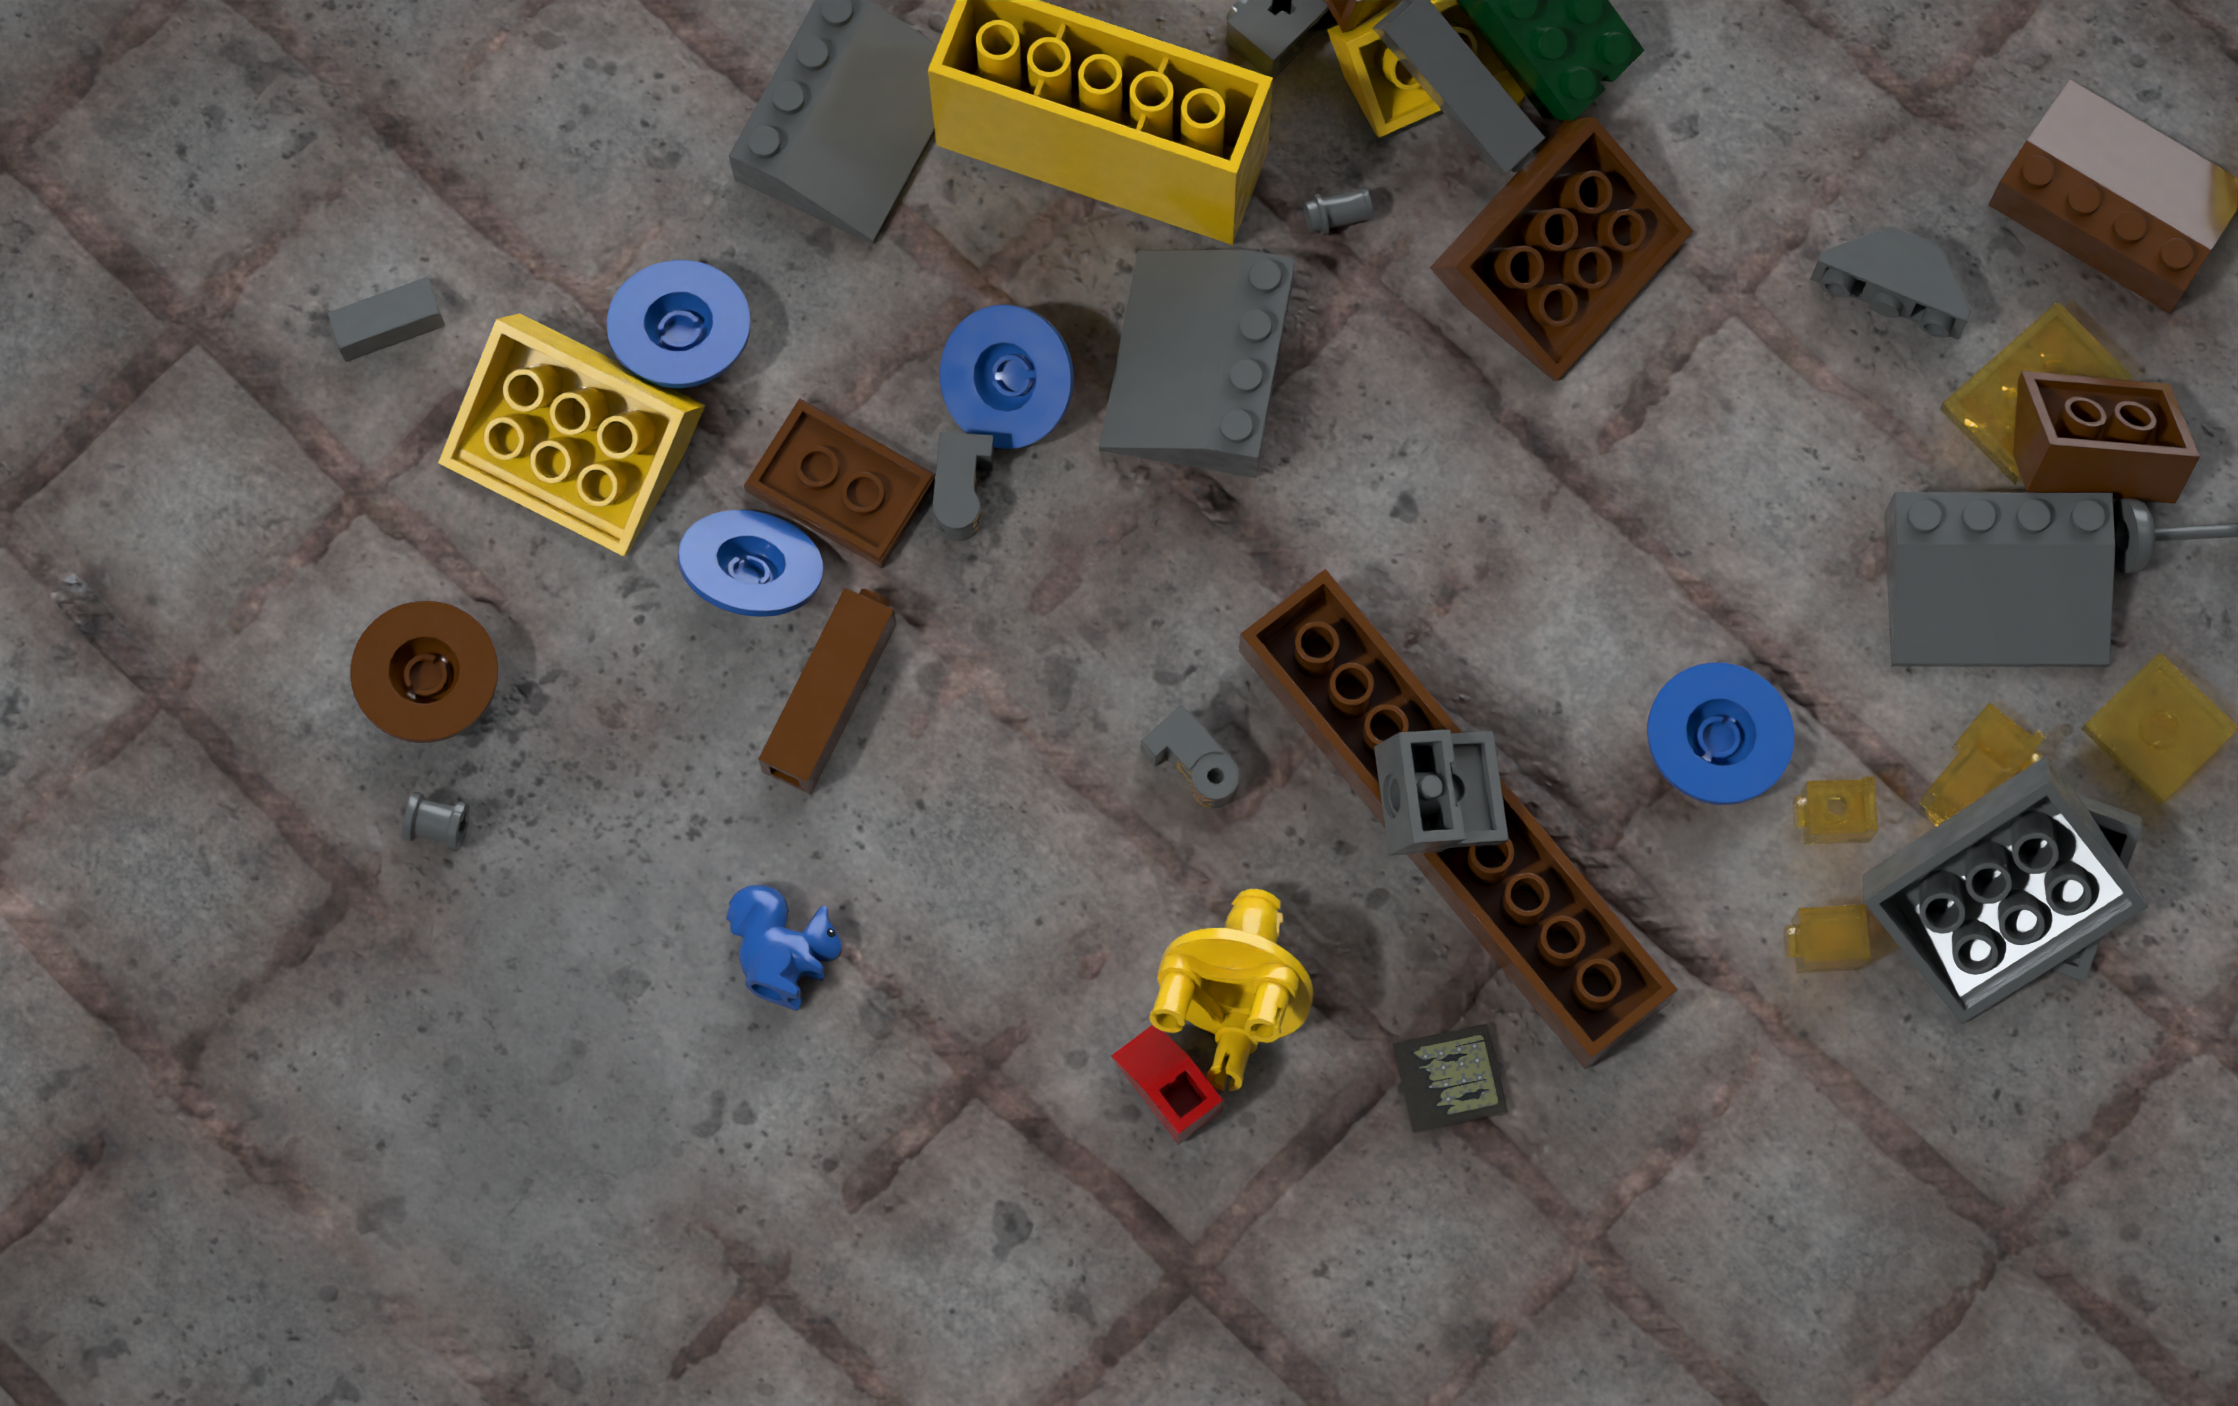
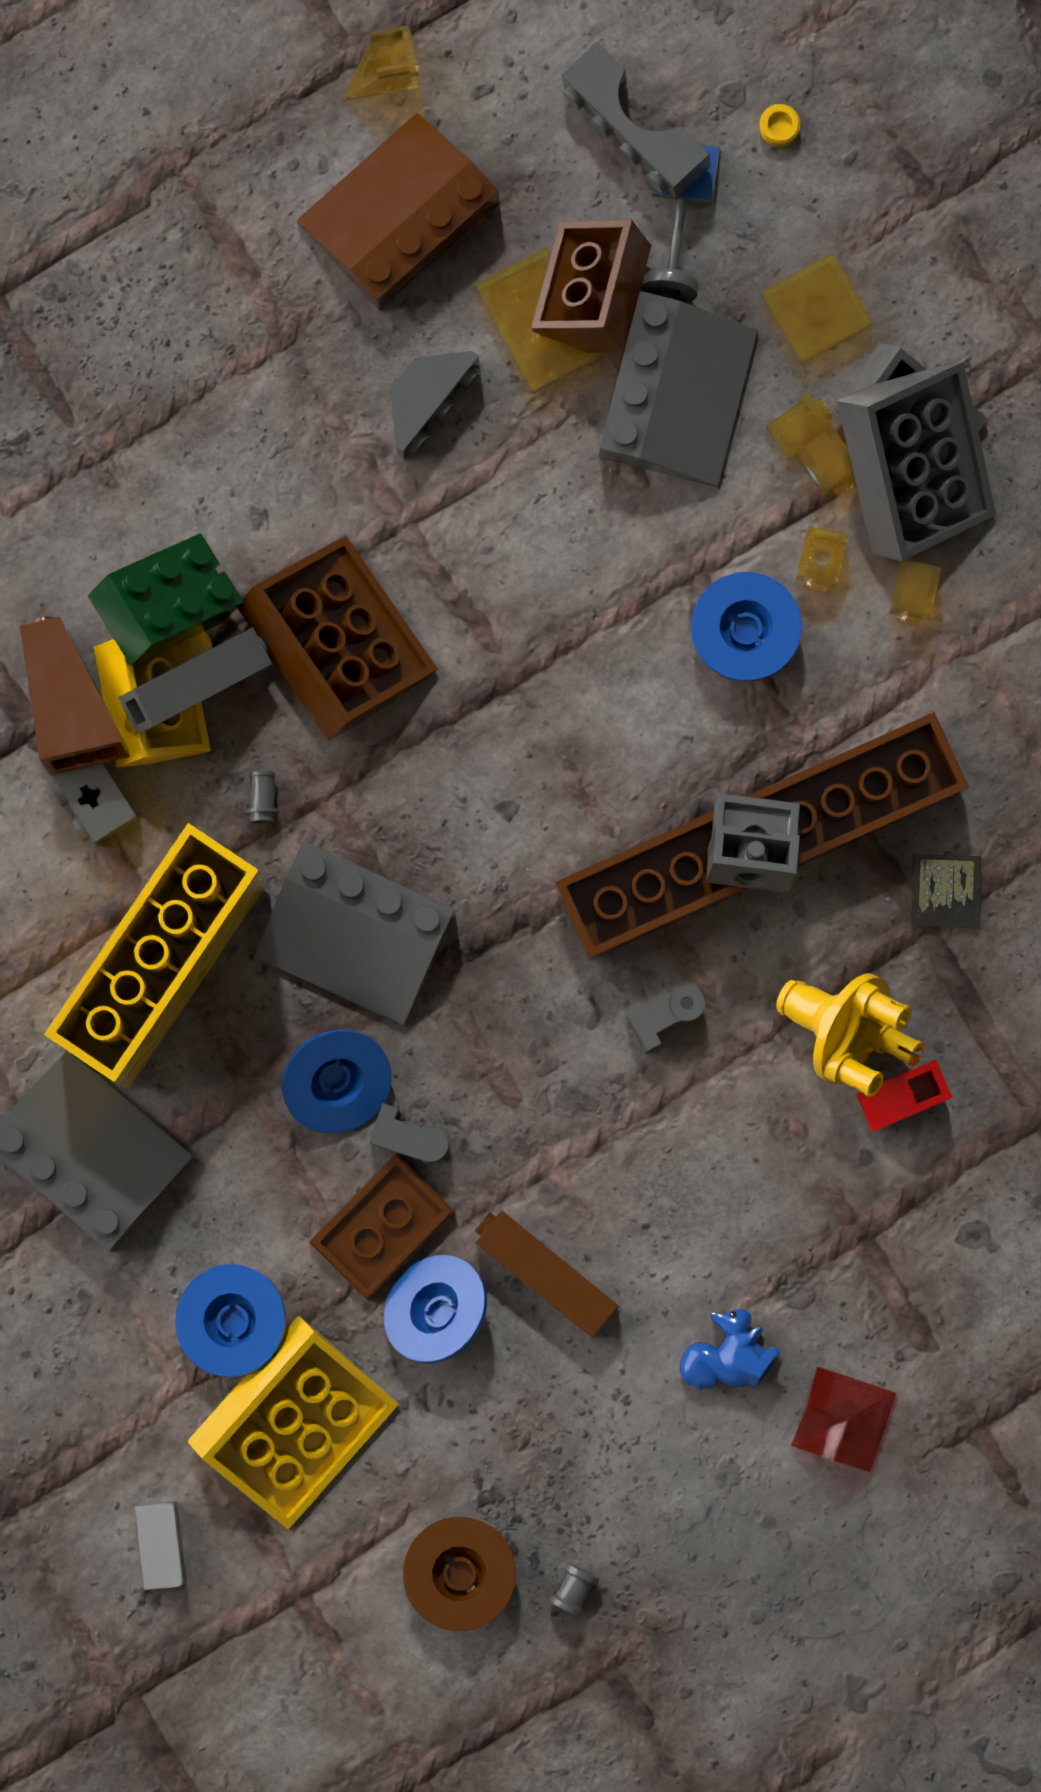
camera: 75 degrees left, 10 degrees up
none -> clear red slope [791,1366,896,1472]

